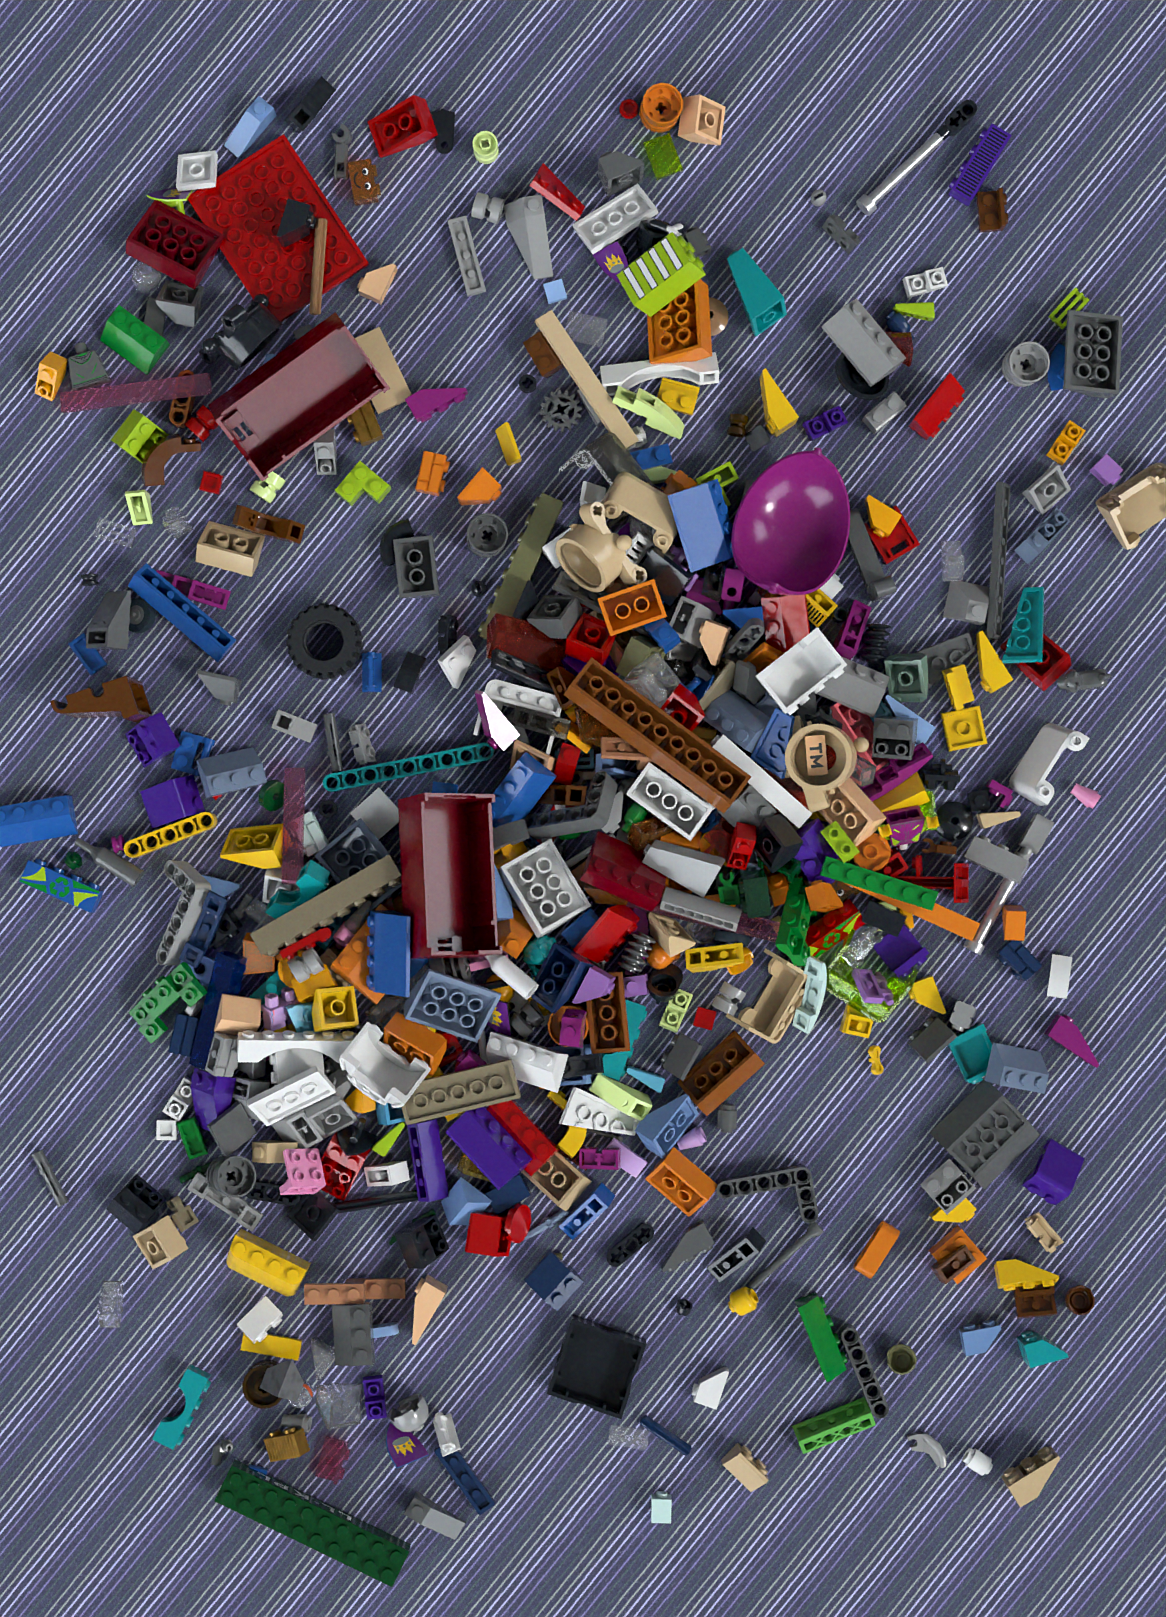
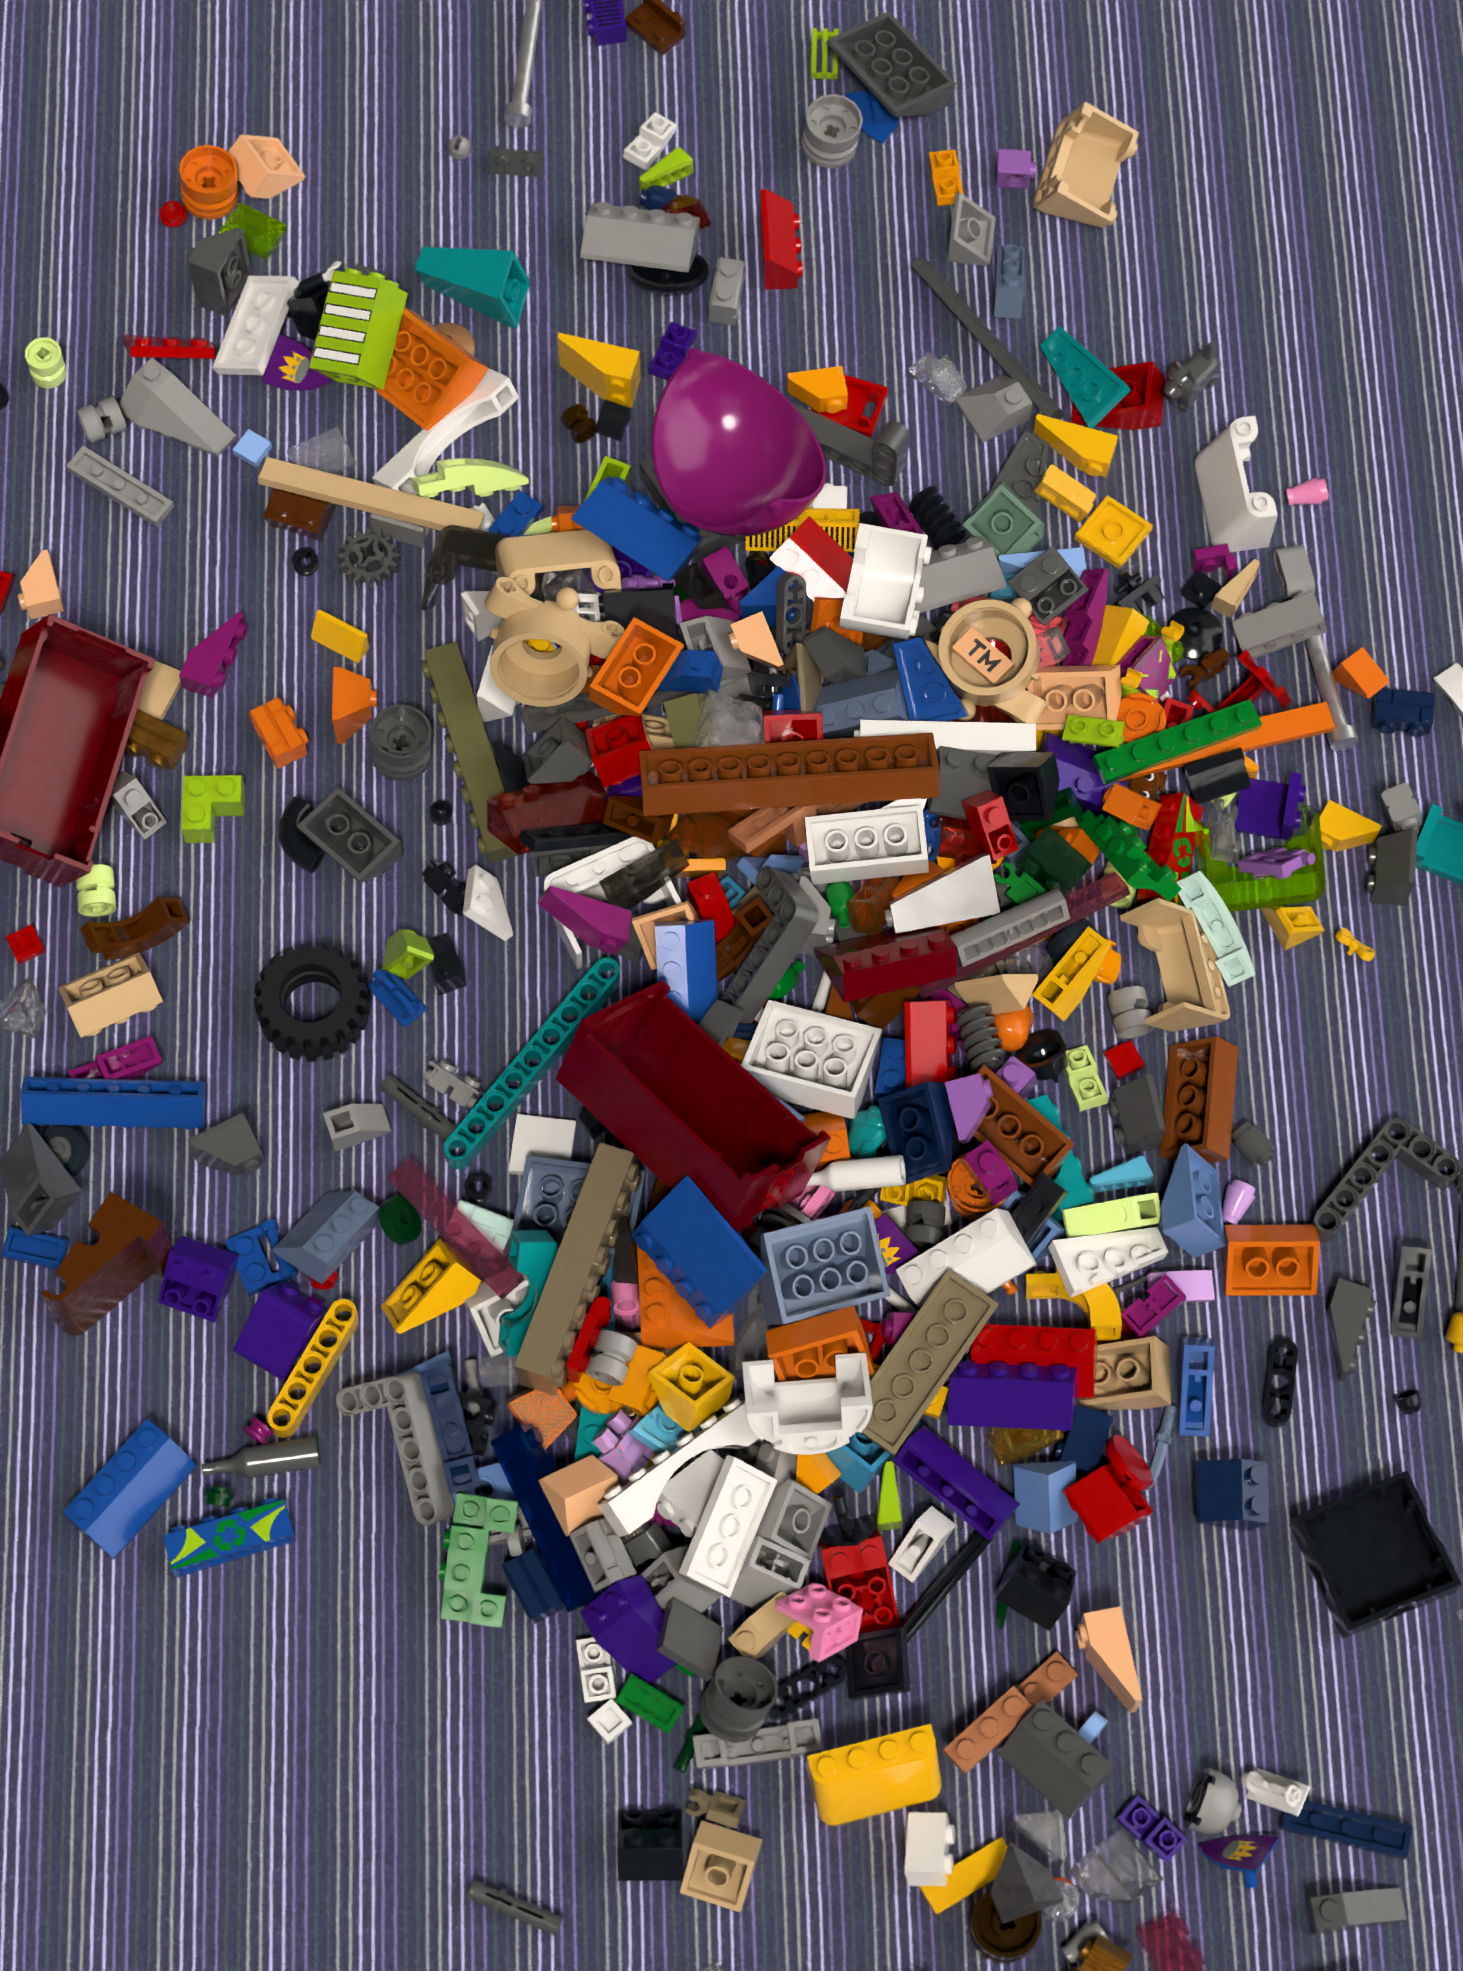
camera: 45 degrees left, 20 degrees down
yellow plate [657,377,700,416] -> none
none -> lime slope [382,929,434,979]

